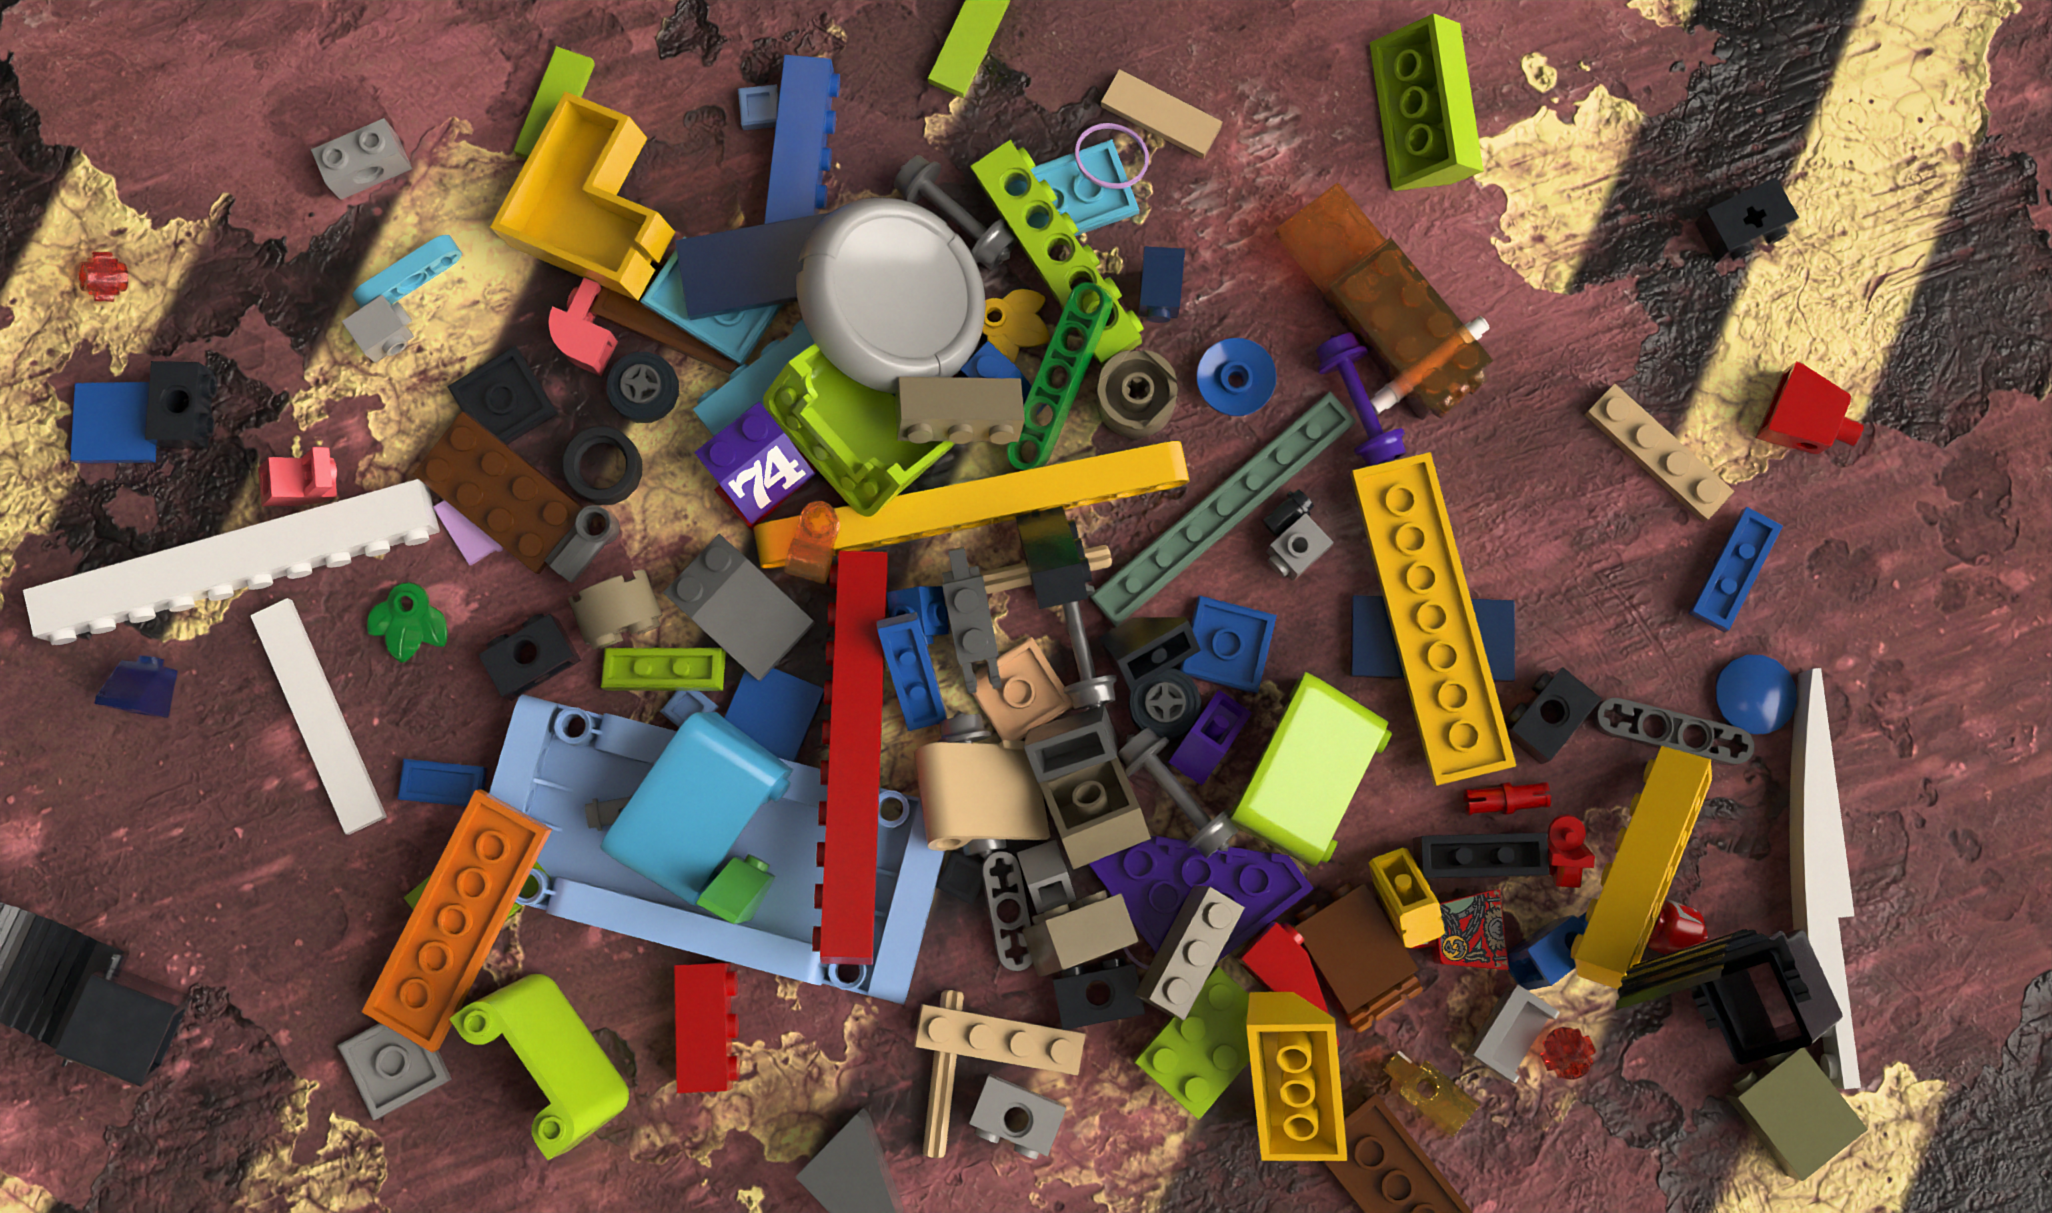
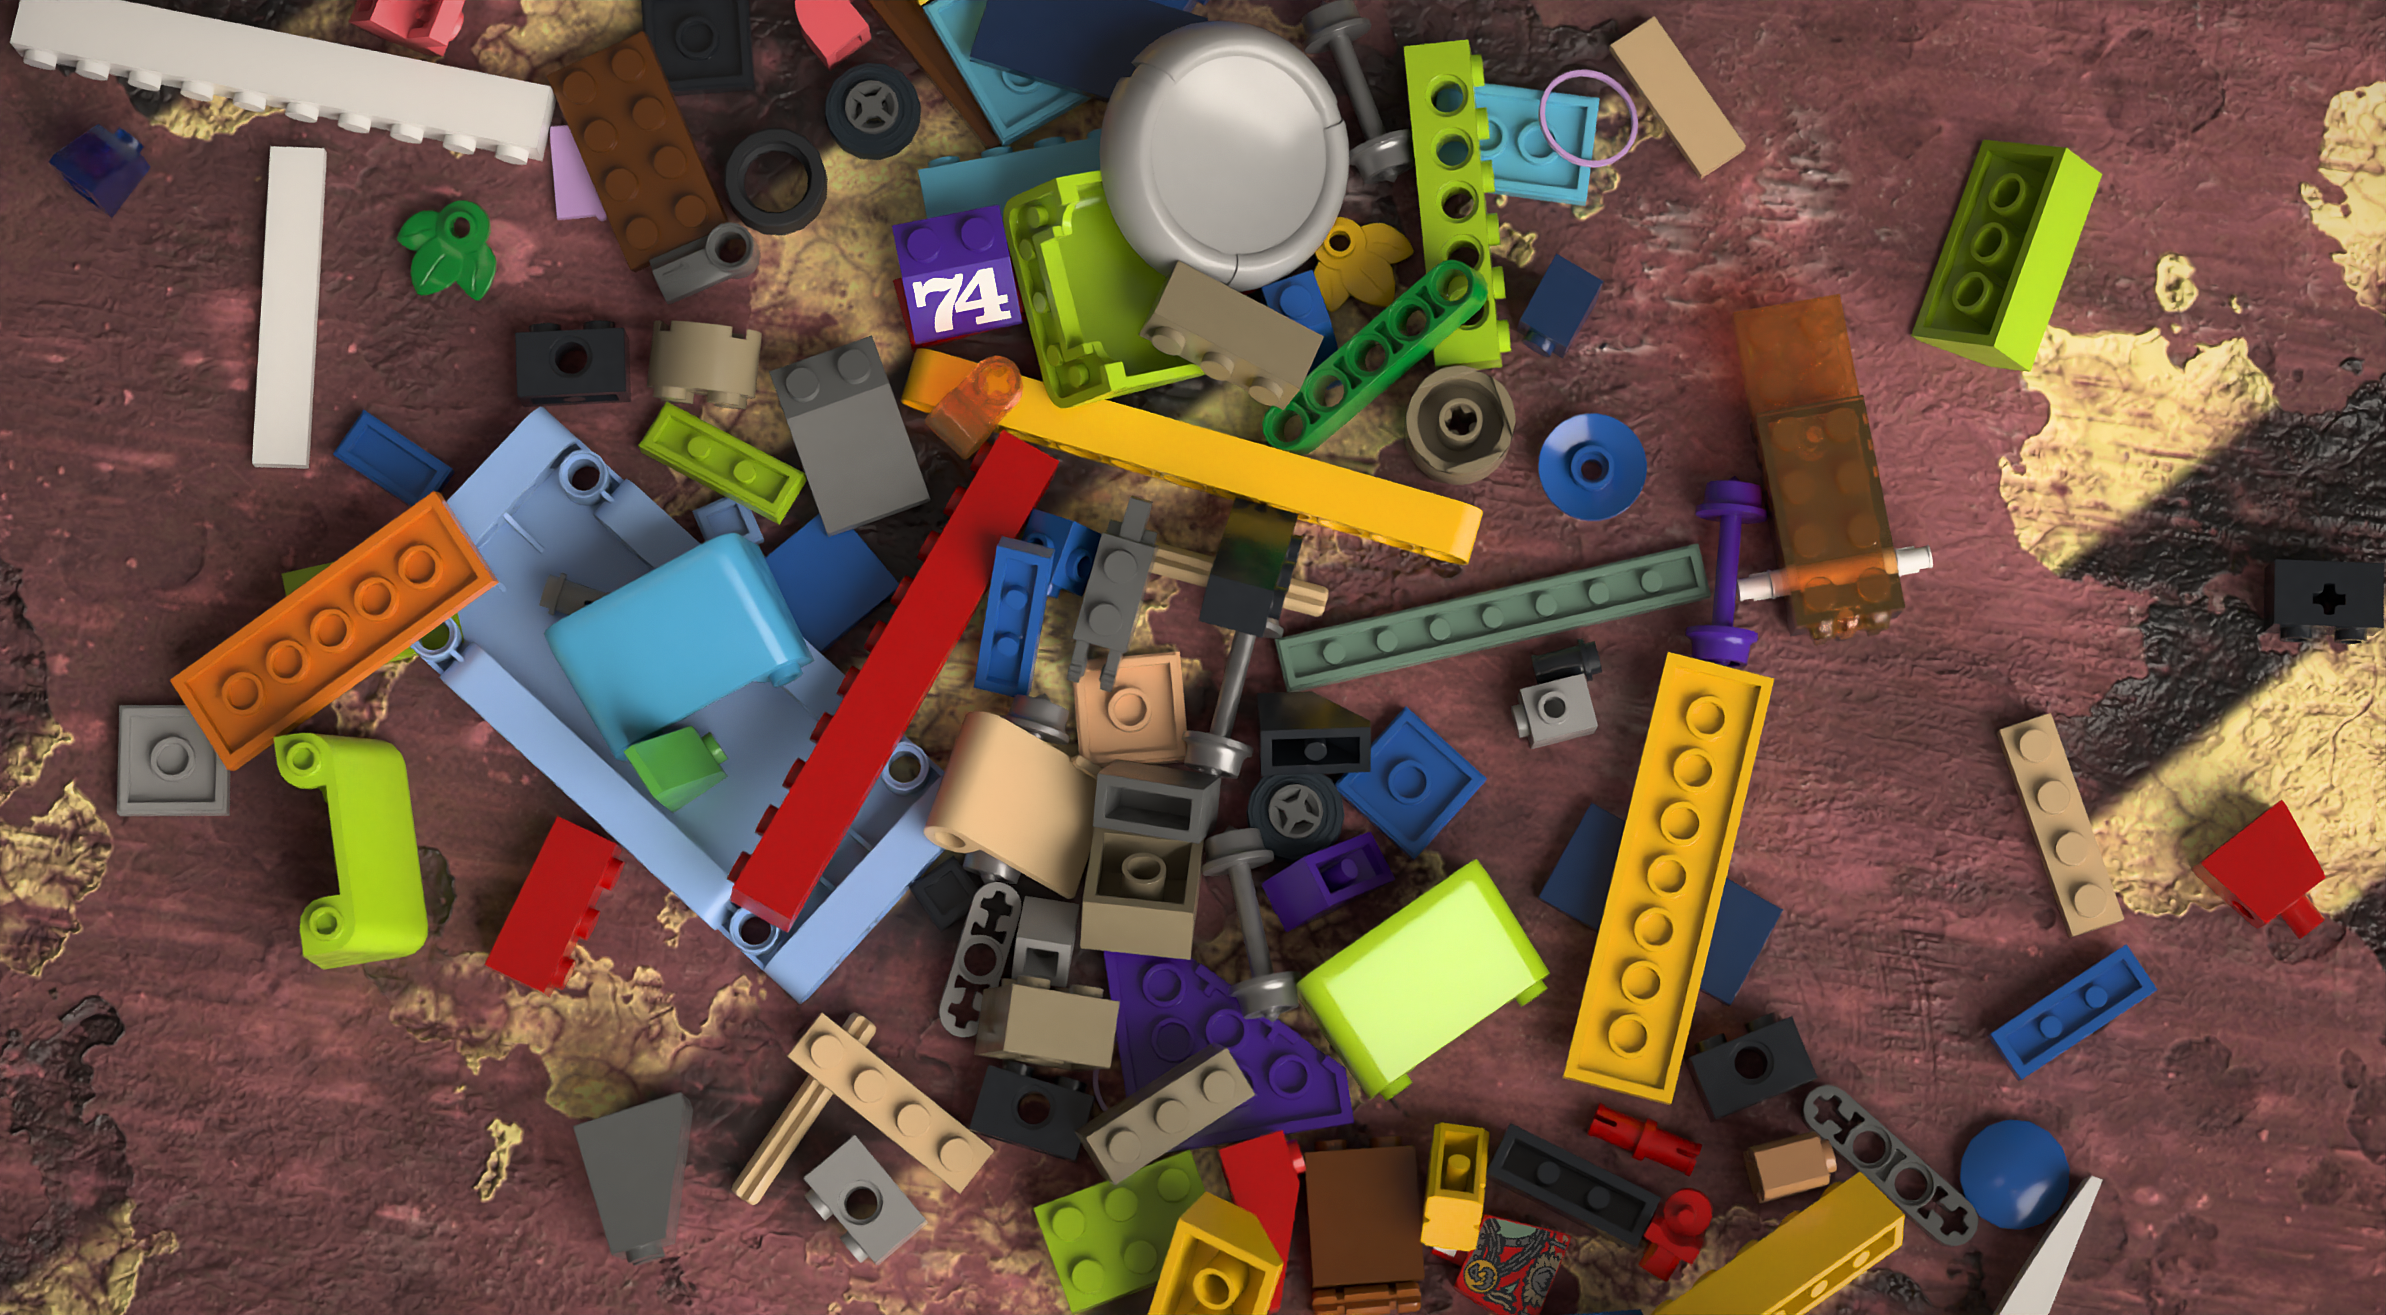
camera: 25 degrees right, 0 degrees up
none -> medium nougat brick [1743,1131,1837,1204]

